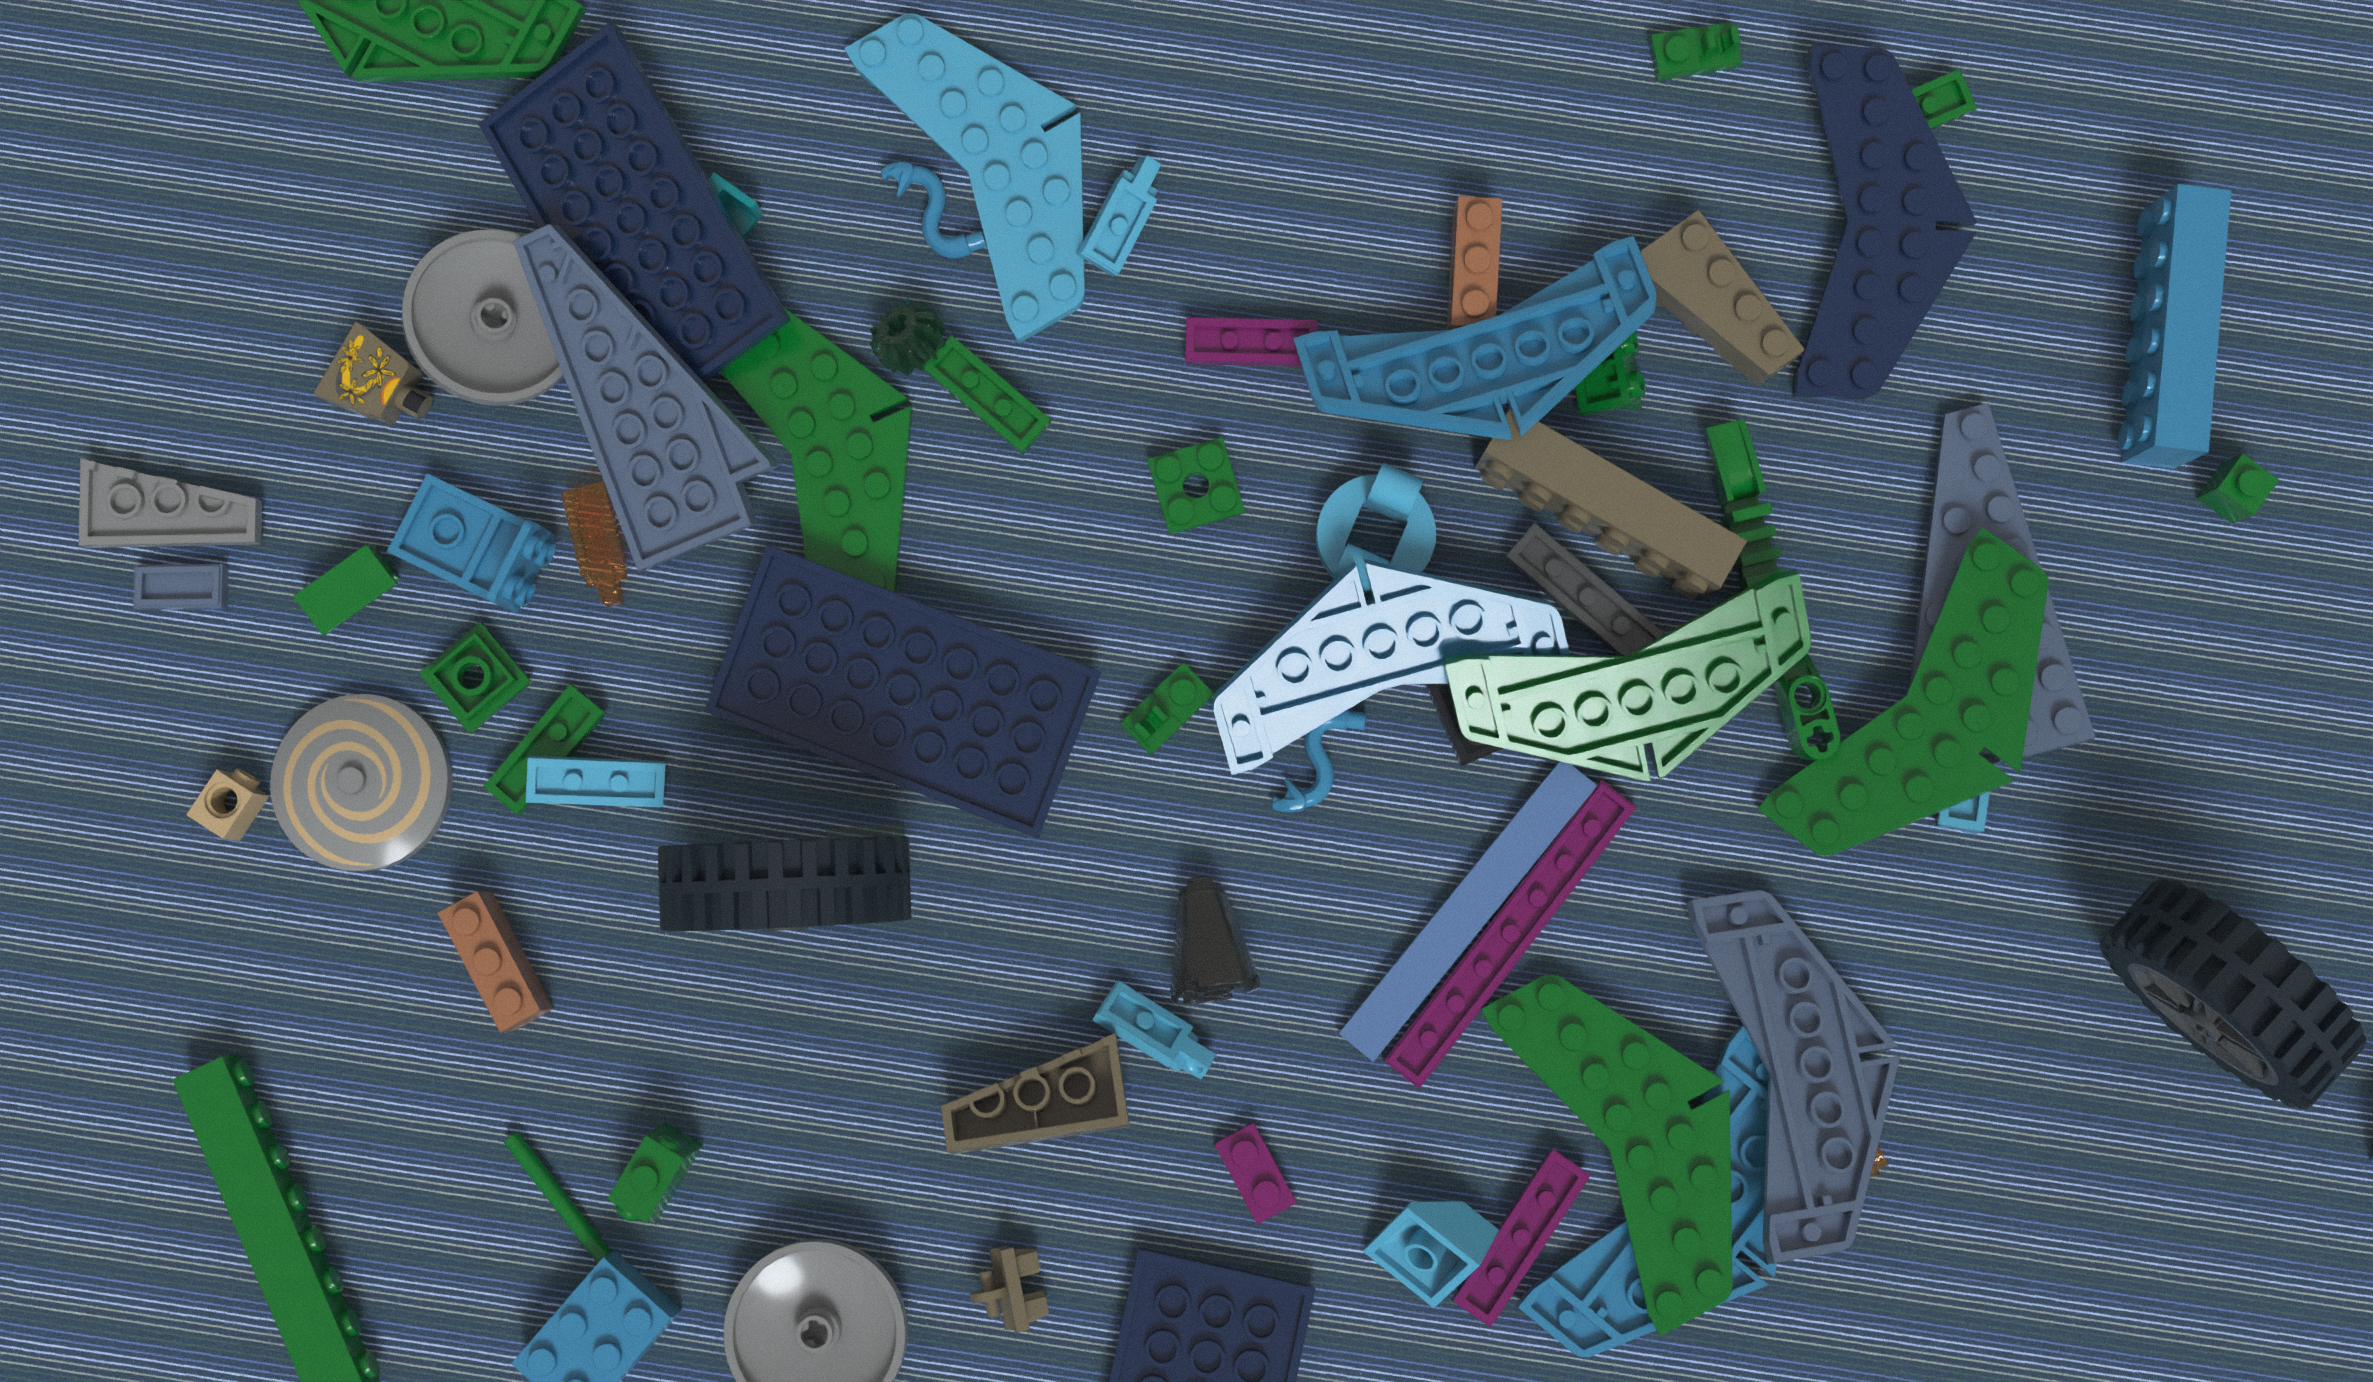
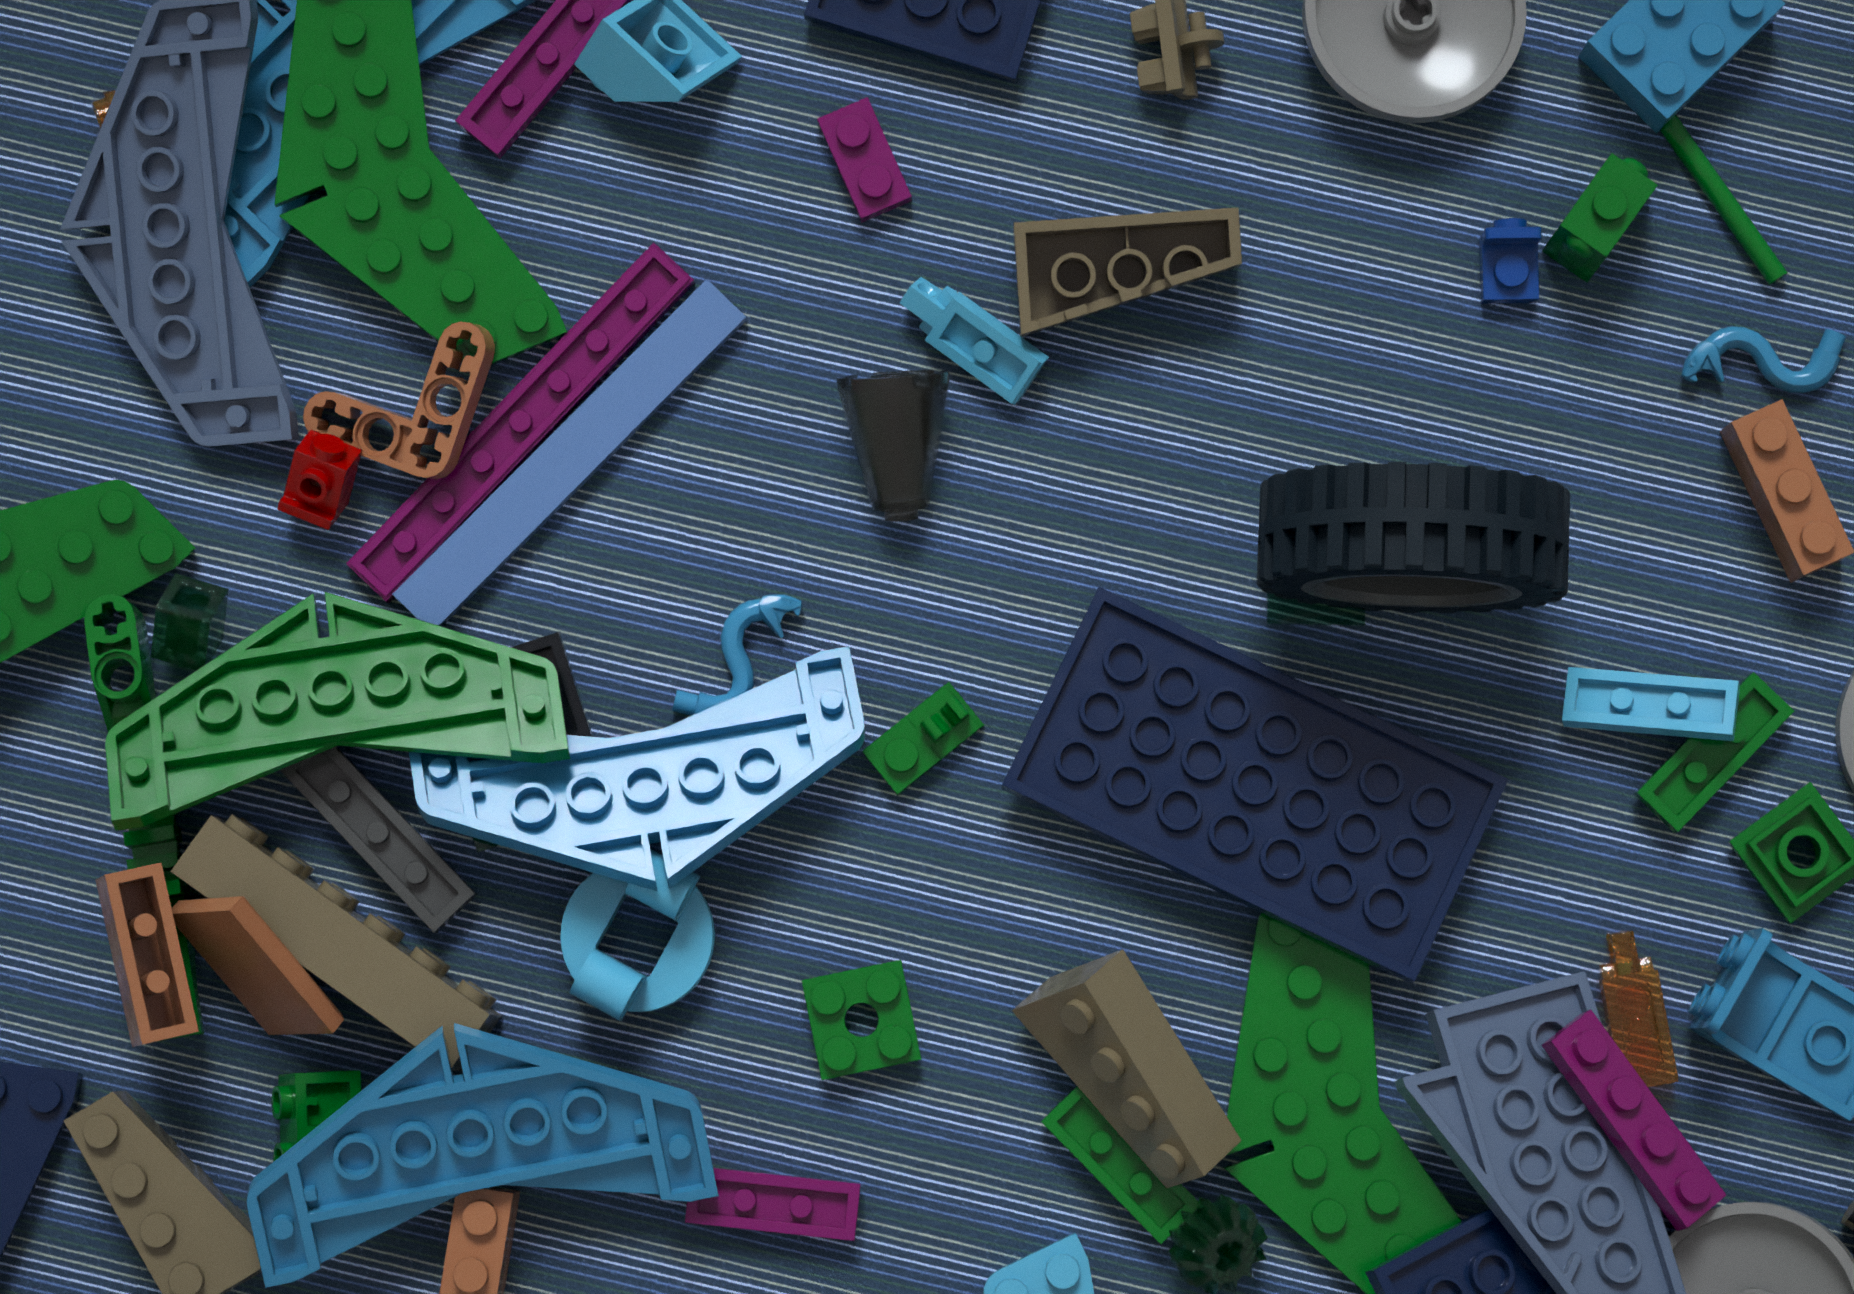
camera: 170 degrees left, 0 degrees up
none -> nougat brick [95,863,199,1047]
none -> clear green brick [151,573,229,671]
none -> nougat tile [172,896,345,1035]
none -> red brick [277,430,362,530]
none -> nougat beam [303,321,495,479]
none -> dark tan wedge [1011,949,1242,1188]
none -> blue bracket [1479,218,1542,304]
none -> magenta plate [1541,1009,1726,1231]
none -> dark azure animal [1681,326,1846,393]

